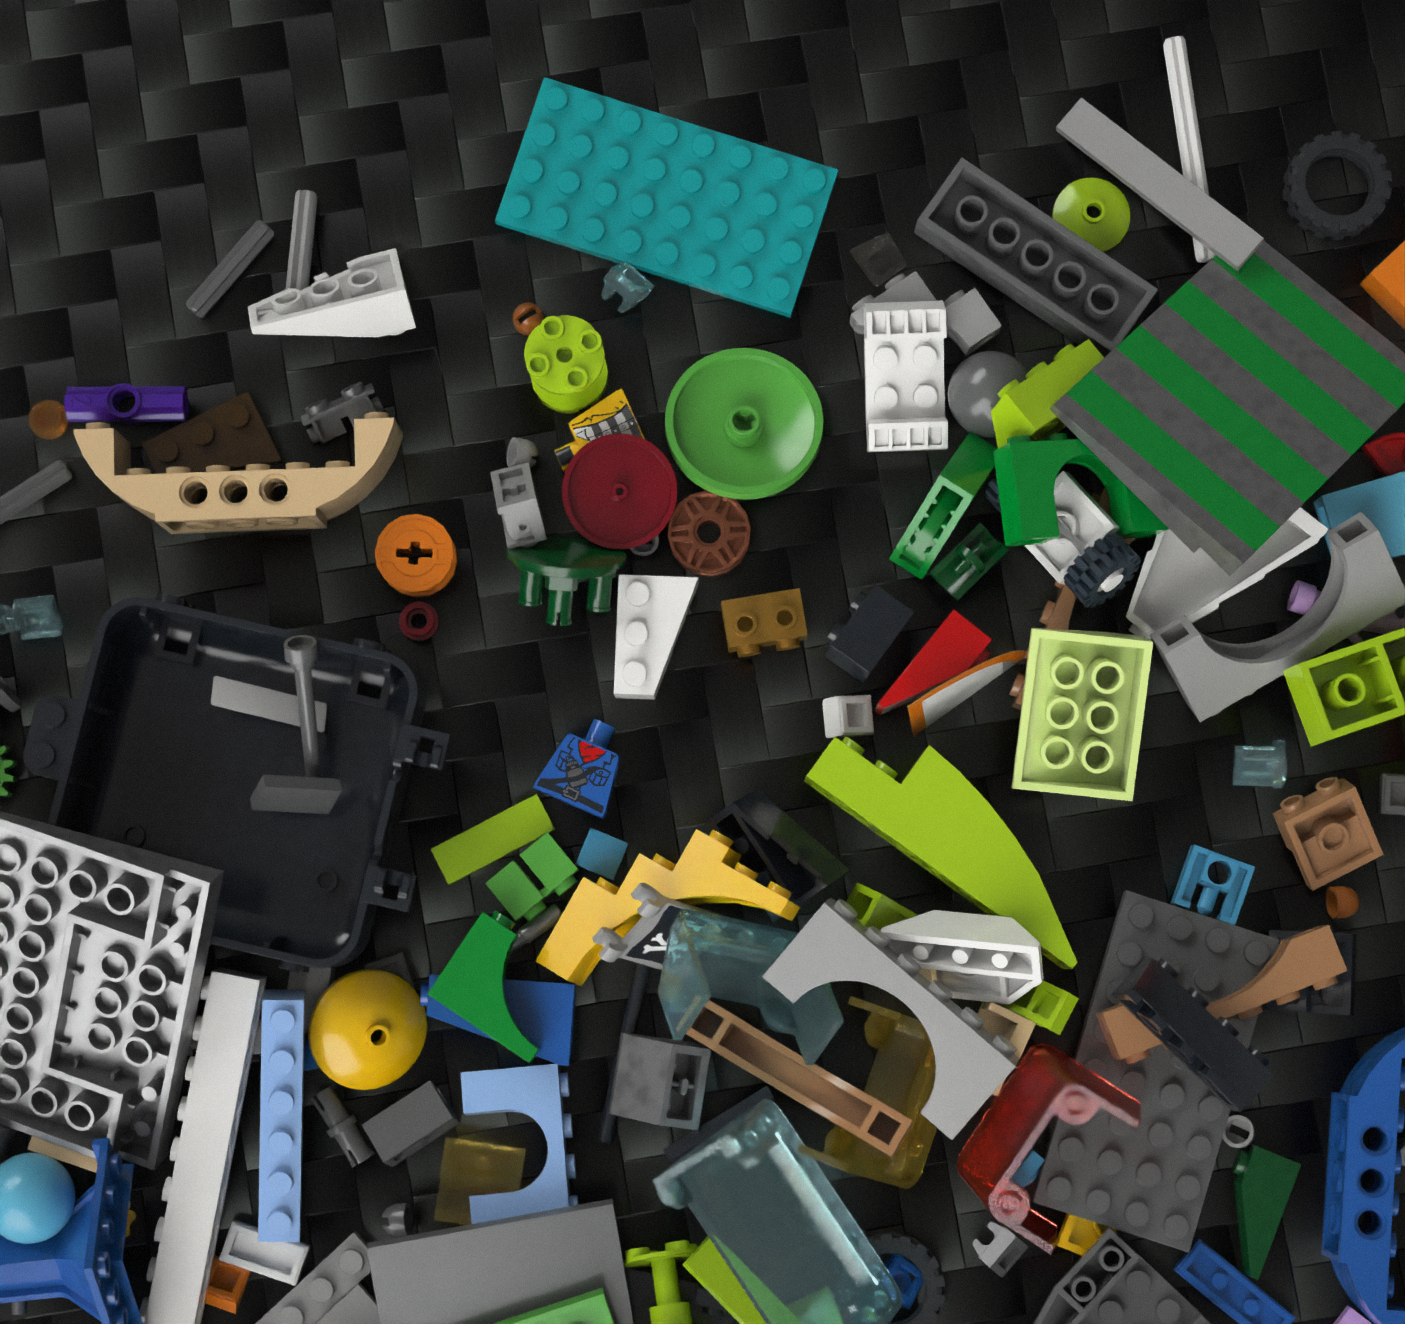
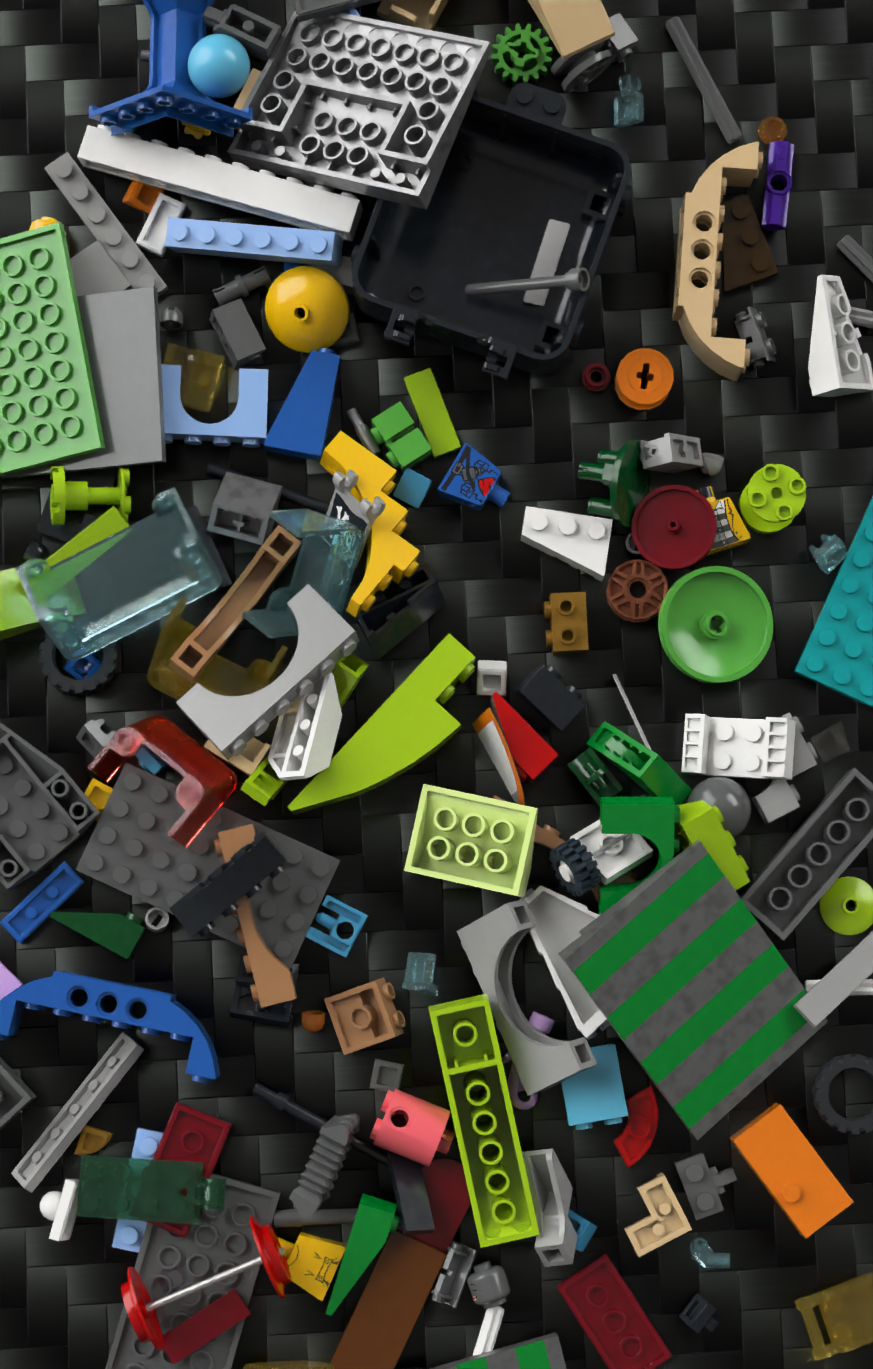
camera: 90 degrees right, 0 degrees up
dark grey tile [250,775,342,814] -> none
green arch [428,910,541,1063] -> none
dark orange hinge [512,302,544,336] -> none
none -> white sticker [612,674,651,750]

